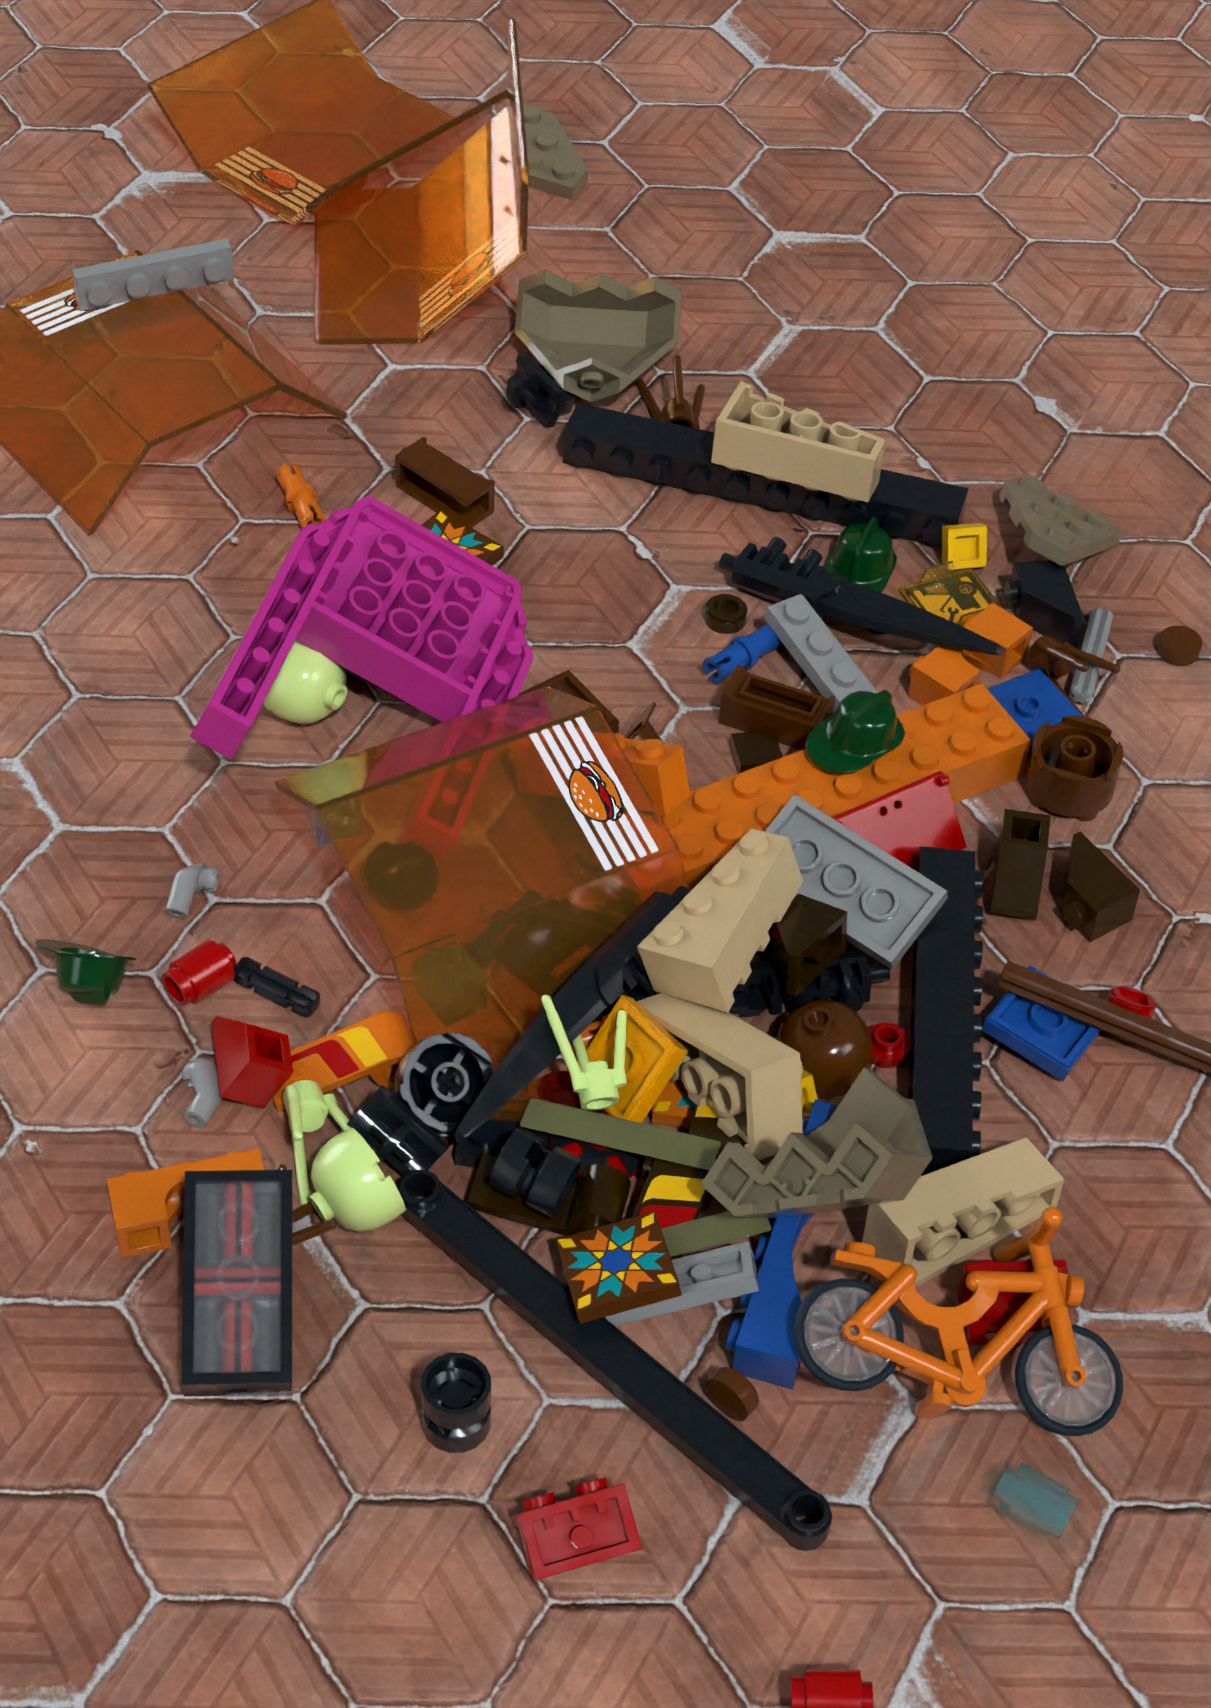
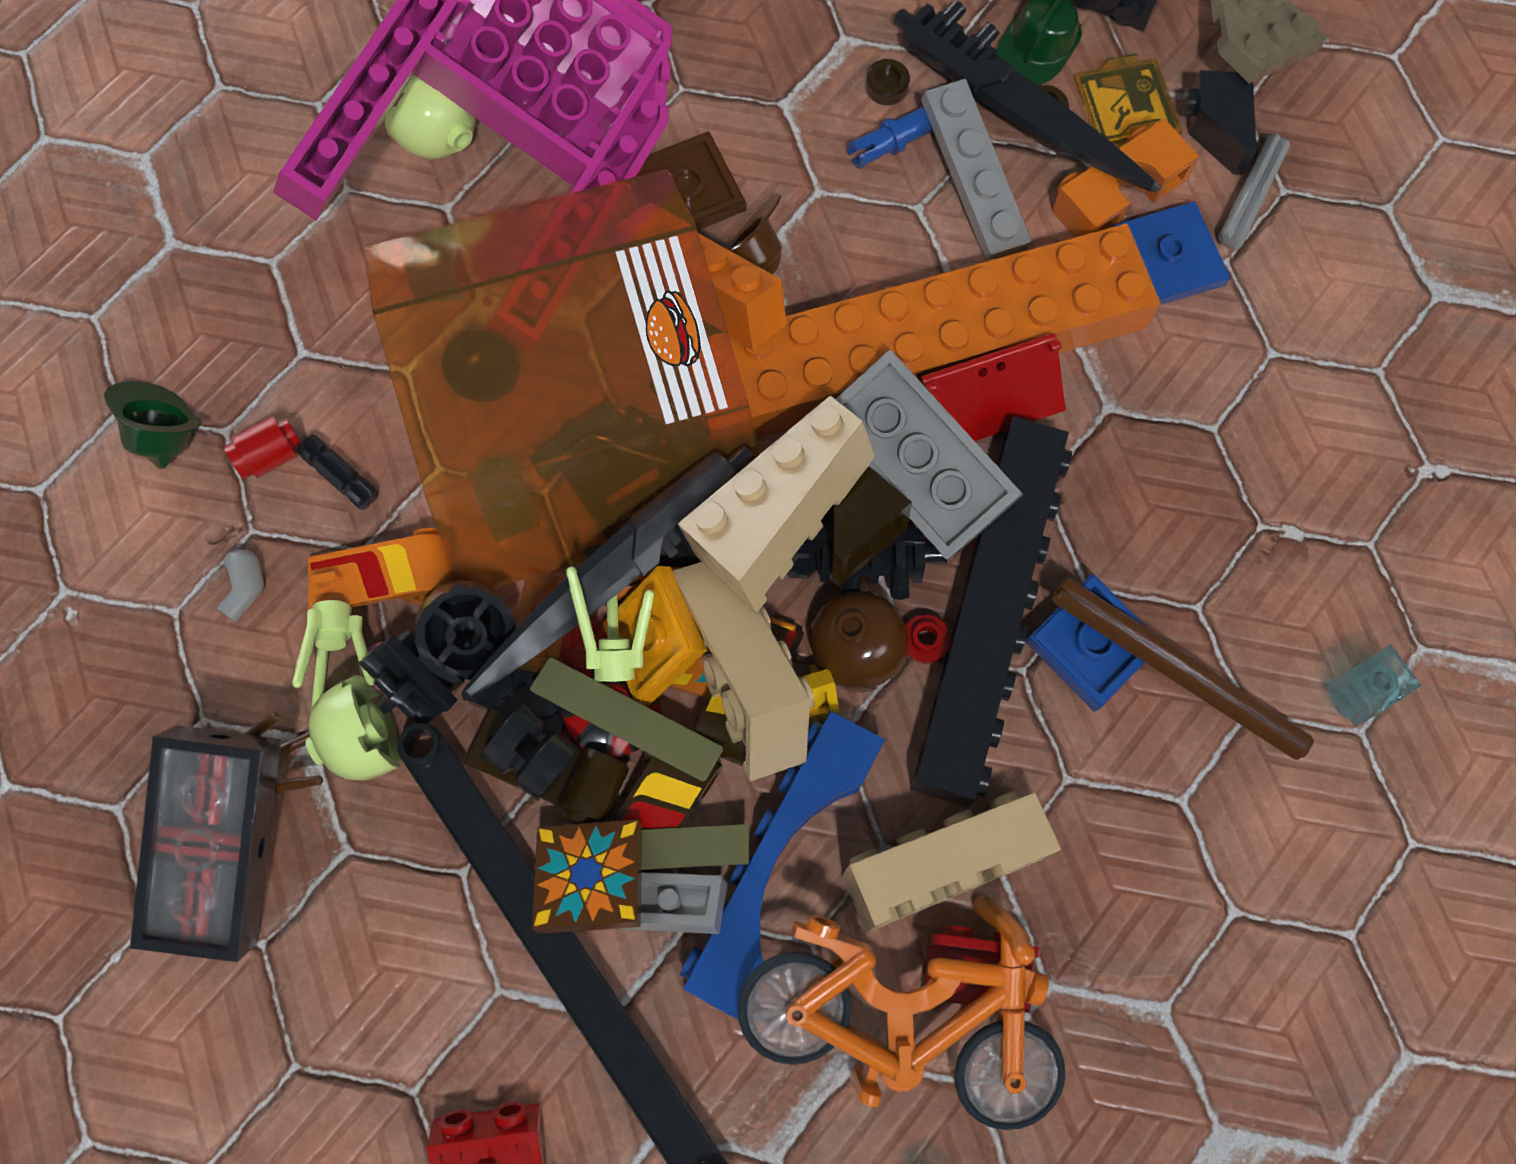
camera: 10 degrees right, 25 degrees up
orange arch [107,1148,265,1258] -> none
light grey arm [165,863,220,918] -> none
red slope [212,1016,293,1109] -> none
black wheel [421,1353,491,1453] -> none
dark tan panel [701,1067,933,1218] -> none
reddish brown tile [705,1367,759,1421] -> none
reddish brown window [719,665,836,750] -> none
dark brown tile [730,729,783,773] -> none
dark green piece [806,690,905,774] -> none
yellow plate [942,523,987,570] -> none
dark brown slope [990,809,1050,920] -> none
reddish brown brick [1026,715,1123,821] -> none
reddish brown plant [1029,635,1120,717] -> none
dark brown slope [1060,831,1140,942] -> none
red tile [1107,986,1156,1019] -> none
reddish brown tile [1157,626,1202,666] -> none

